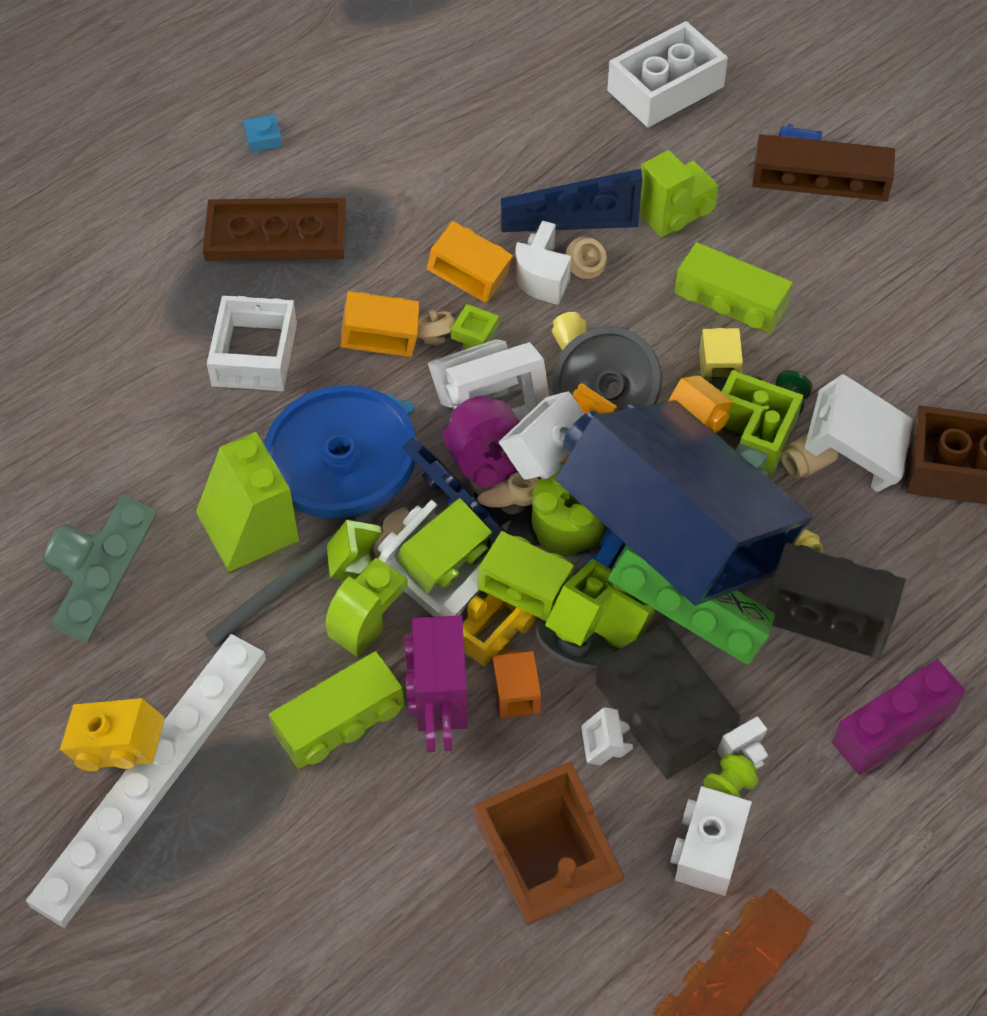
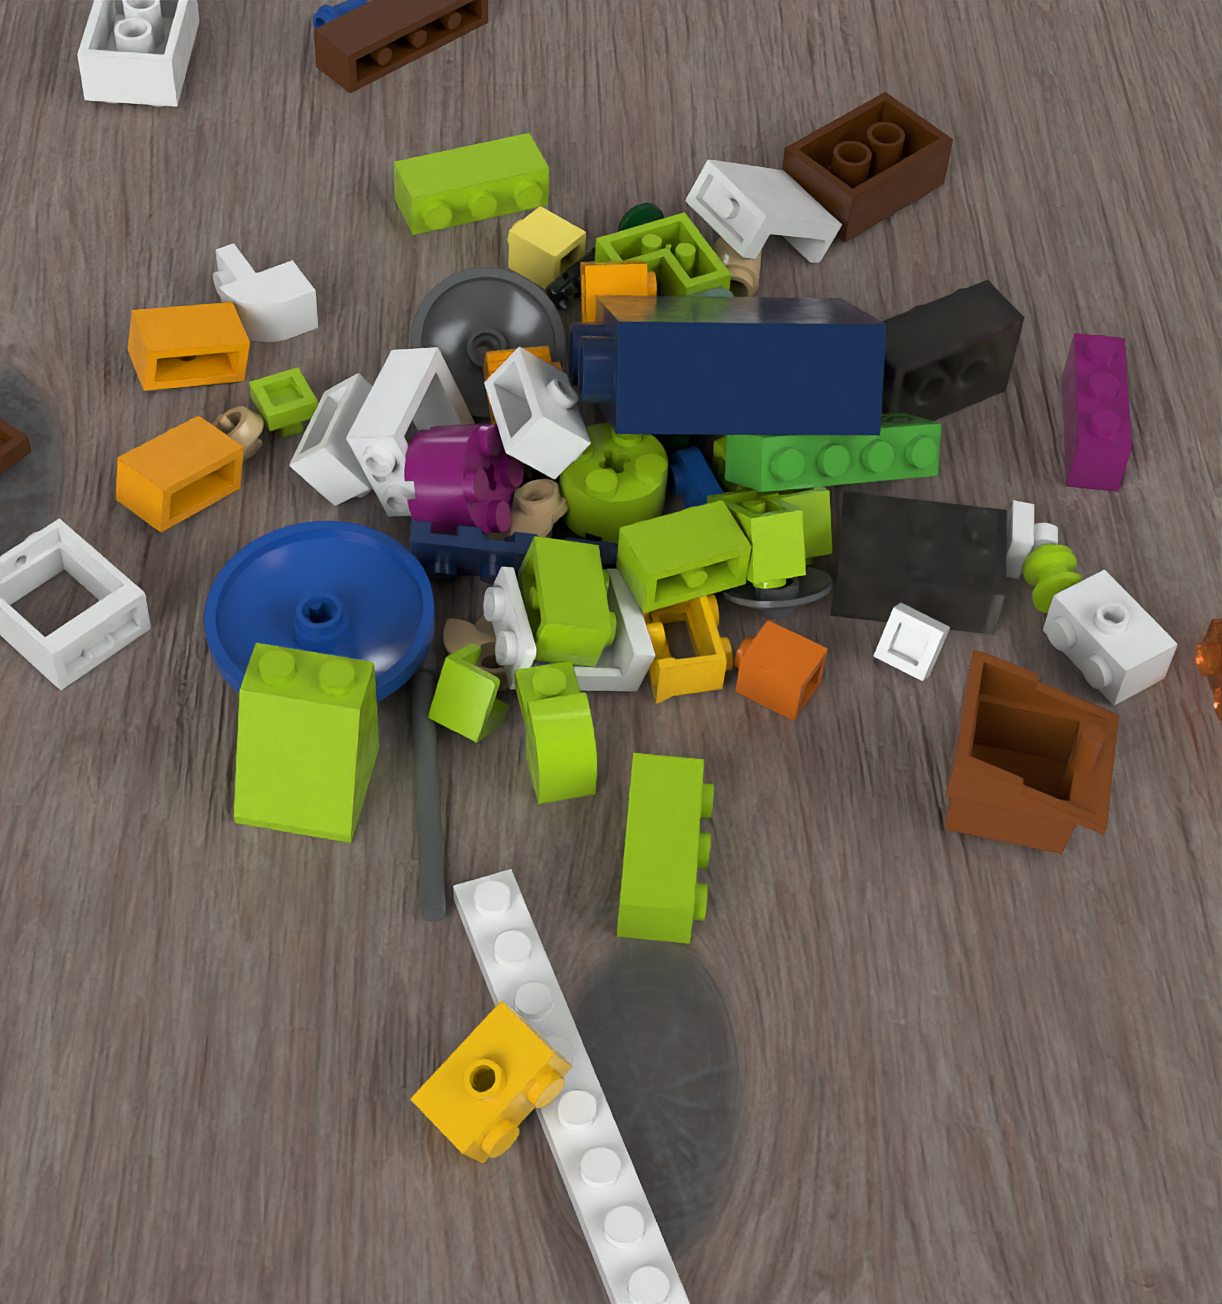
camera: 55 degrees left, 5 degrees down
sand green plate [43,494,157,644] -> none
magenta brick [404,615,468,752] -> none
dark blue wing [501,169,643,232] -> none
light yellow cone [552,312,587,351] -> none
tan hat [565,237,607,279] -> none
lime brick [639,150,719,238] -> none

